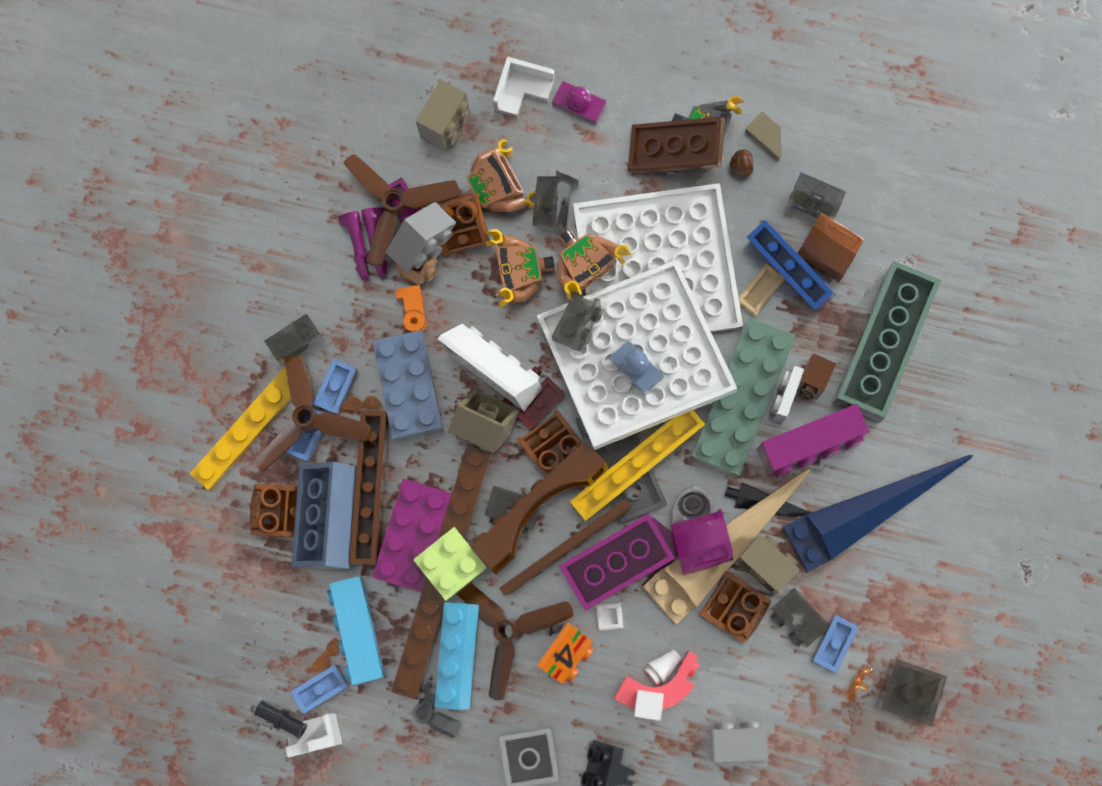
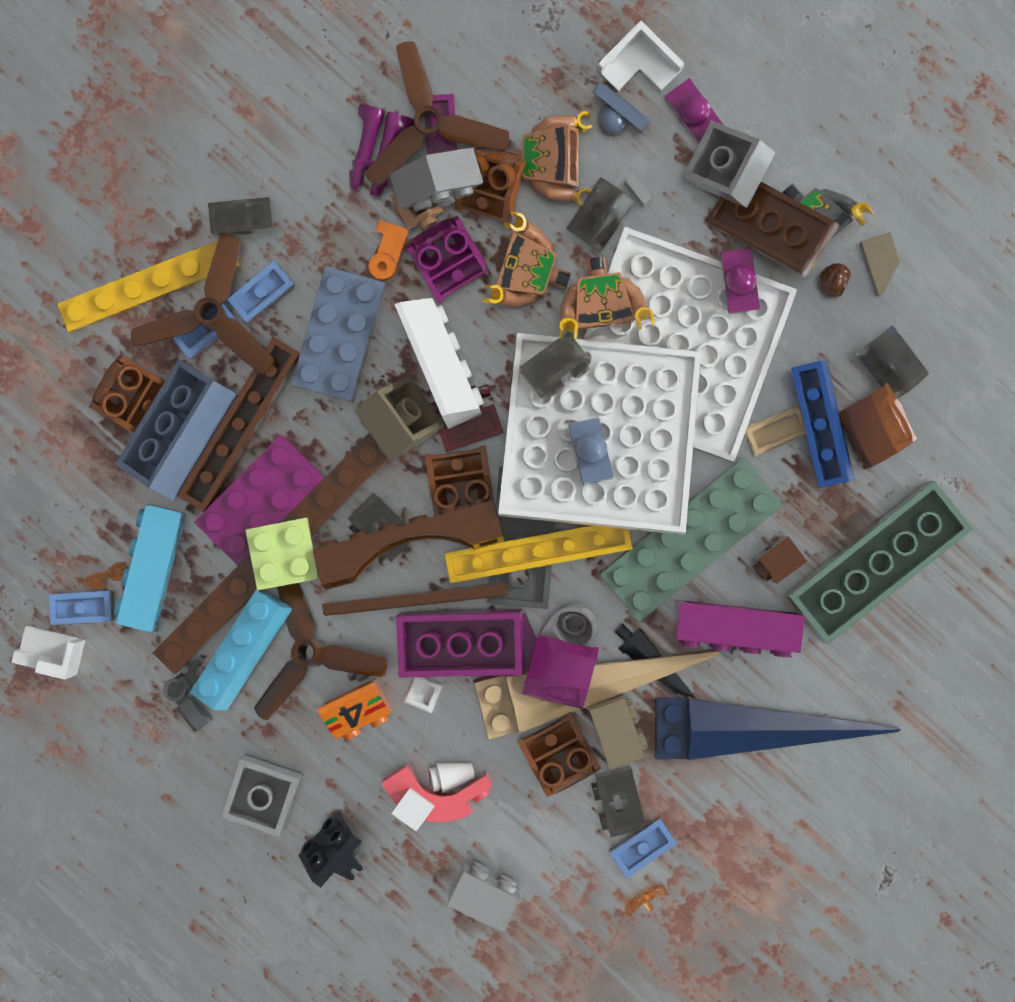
camera: 25 degrees right, 10 degrees up
black pin [254,700,307,739] -> none
clear orange piece [343,396,382,411] -> none
dark tan brick [416,79,471,151] -> none
white plate [770,366,804,425] -> none
clear smoke slope [876,659,947,727] -> none
none -> magenta slope [405,216,491,304]
none -> sand blue tile [593,83,650,134]
none -> light grey brick [683,120,775,208]
none -> magenta tile [720,248,760,314]

